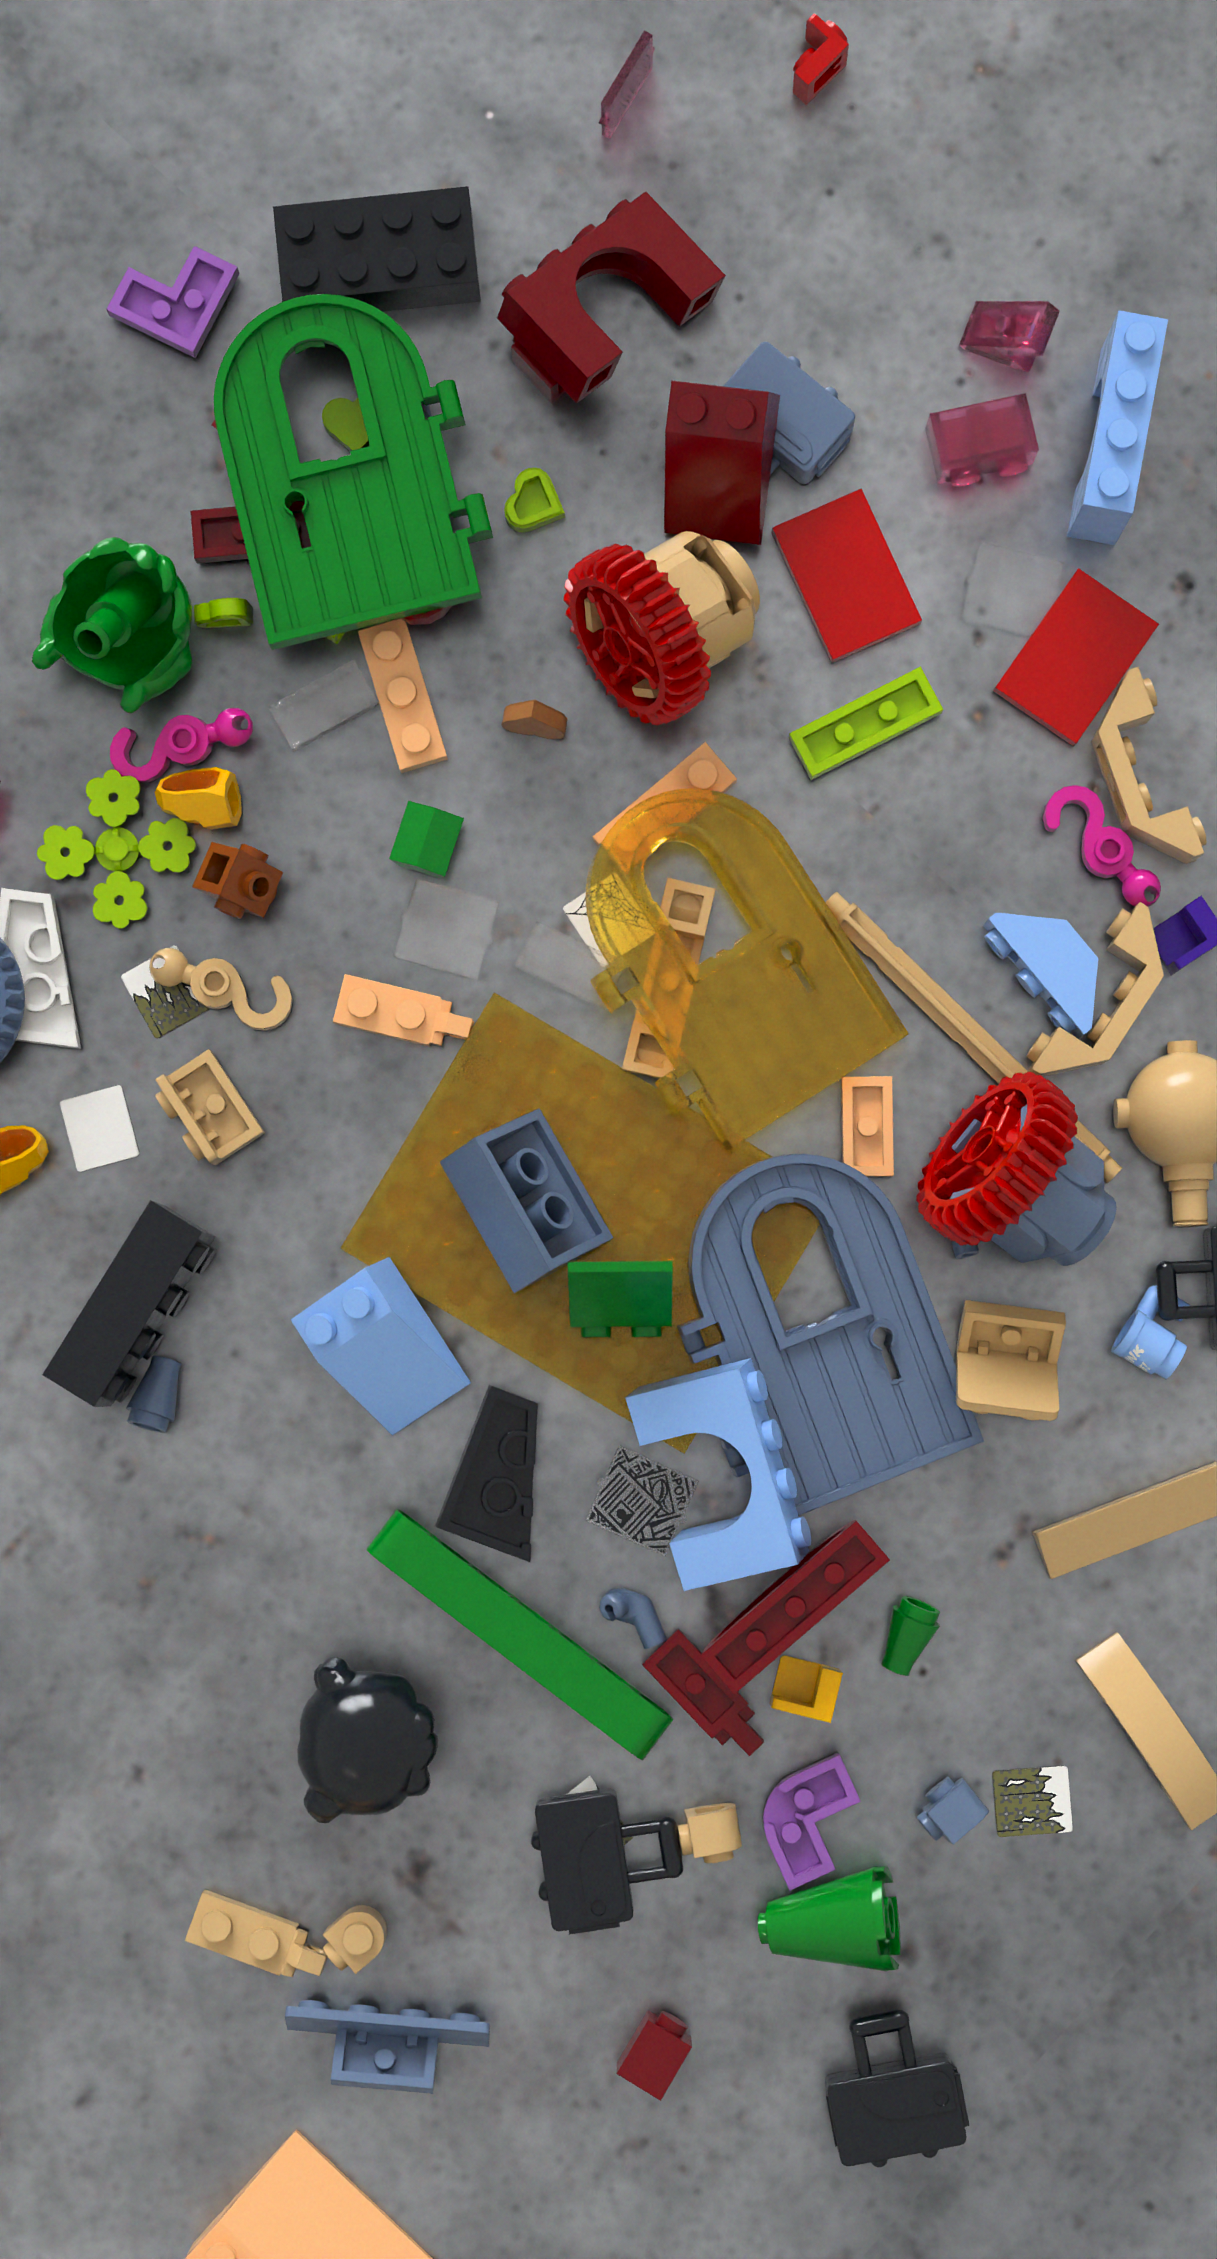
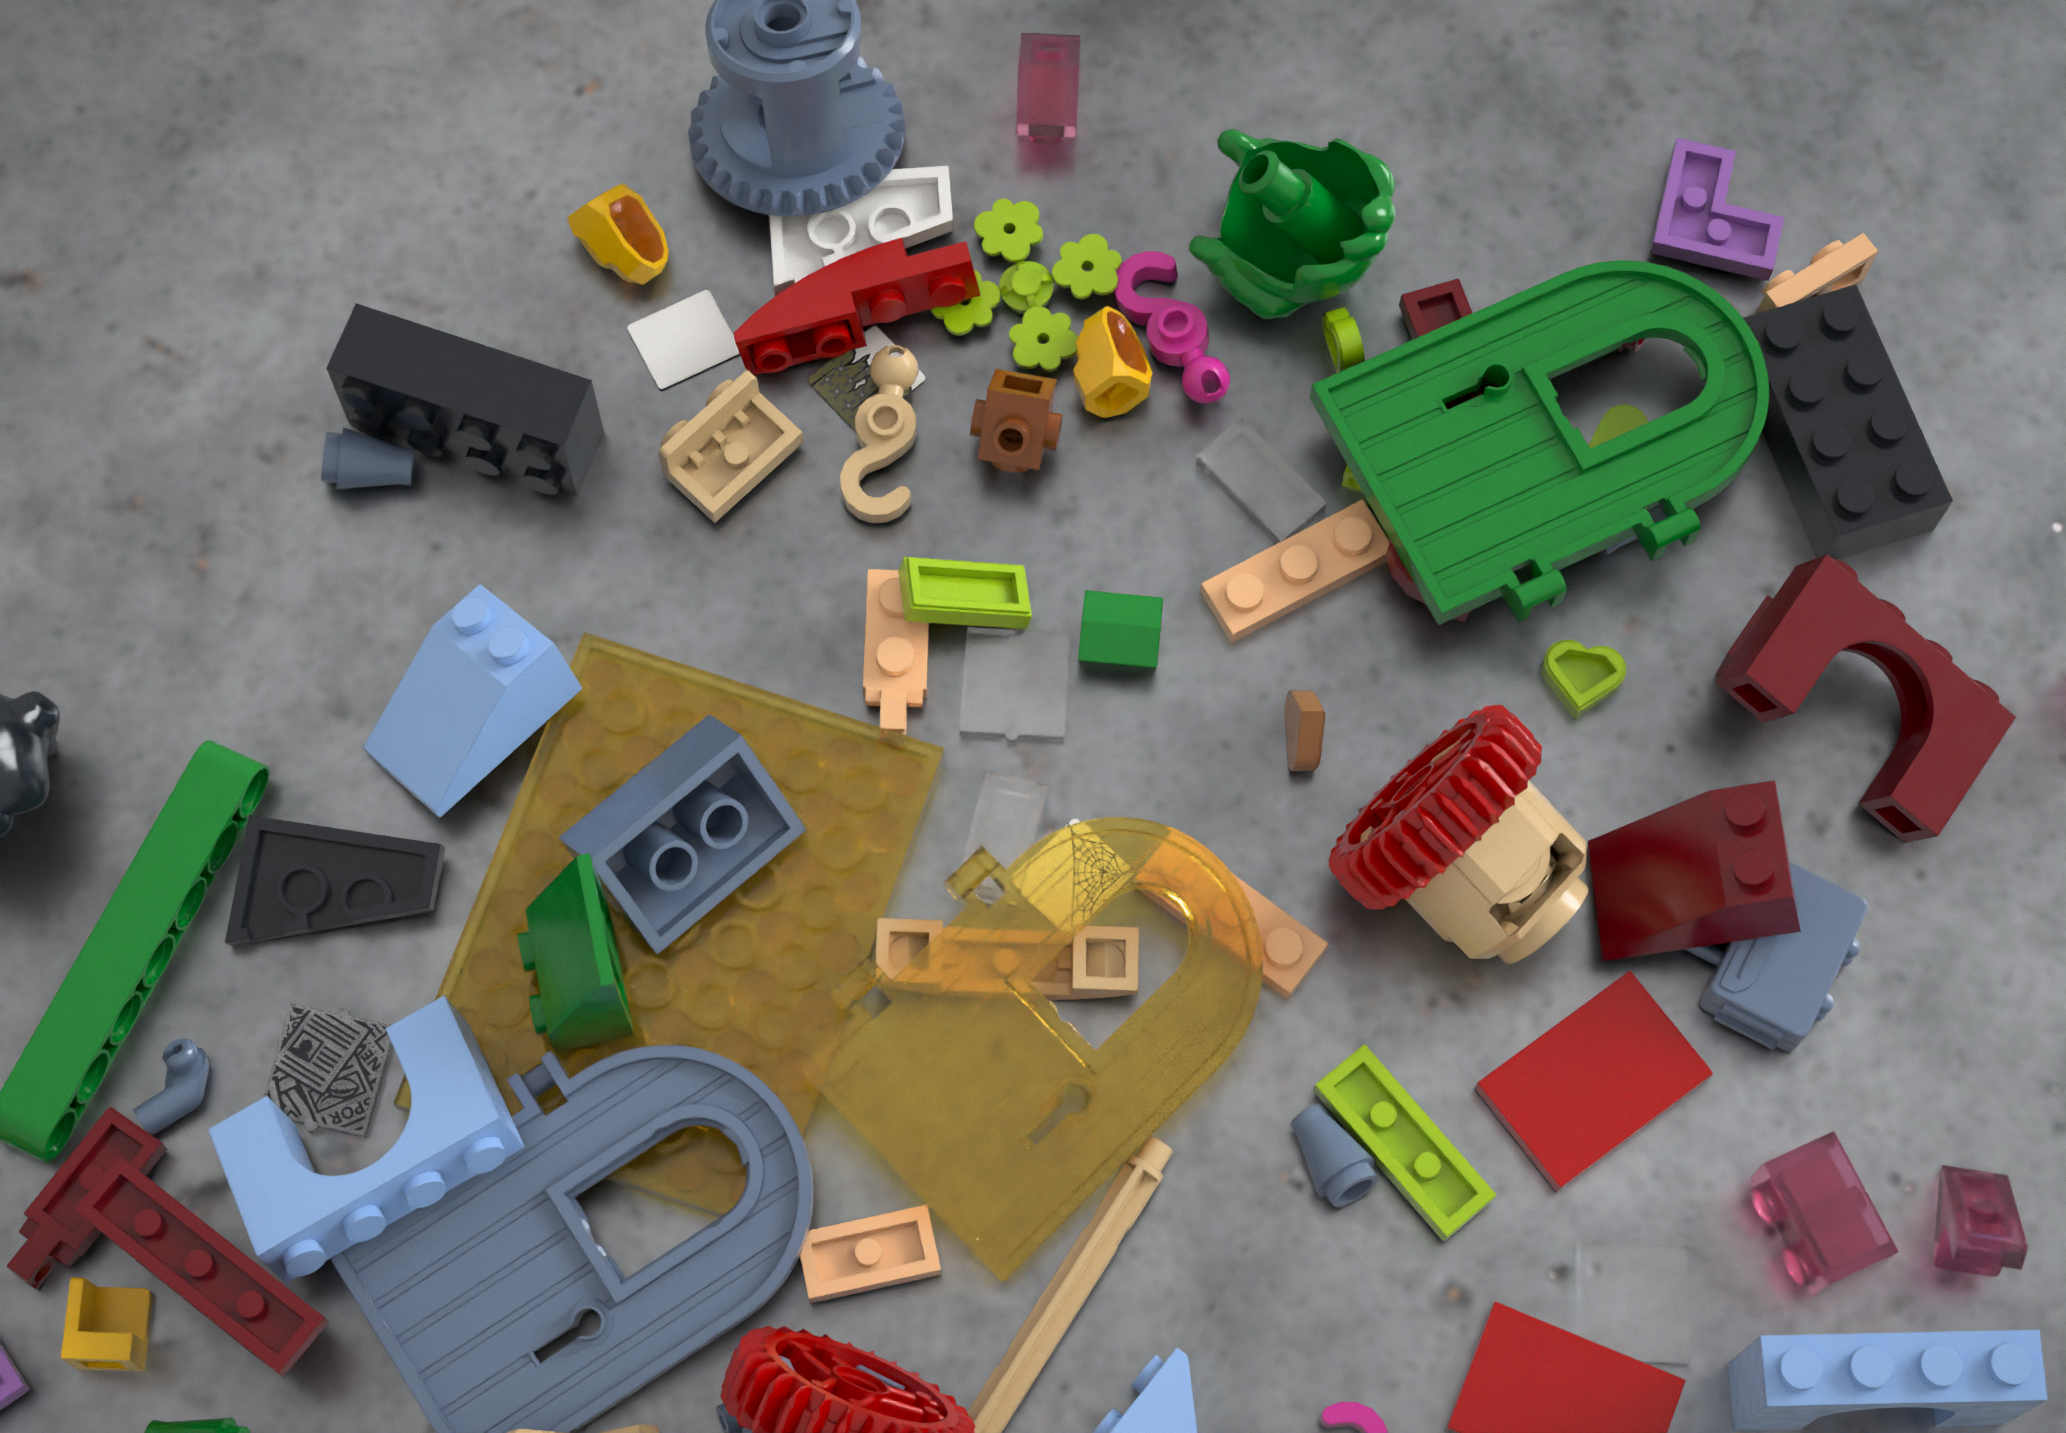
camera: 70 degrees right, 15 degrees down
none -> red slope [733,237,981,375]
none -> lime tile [898,557,1032,629]
none -> sand blue cone [1290,1104,1378,1207]
none -> light nougat plate [1756,233,1878,314]

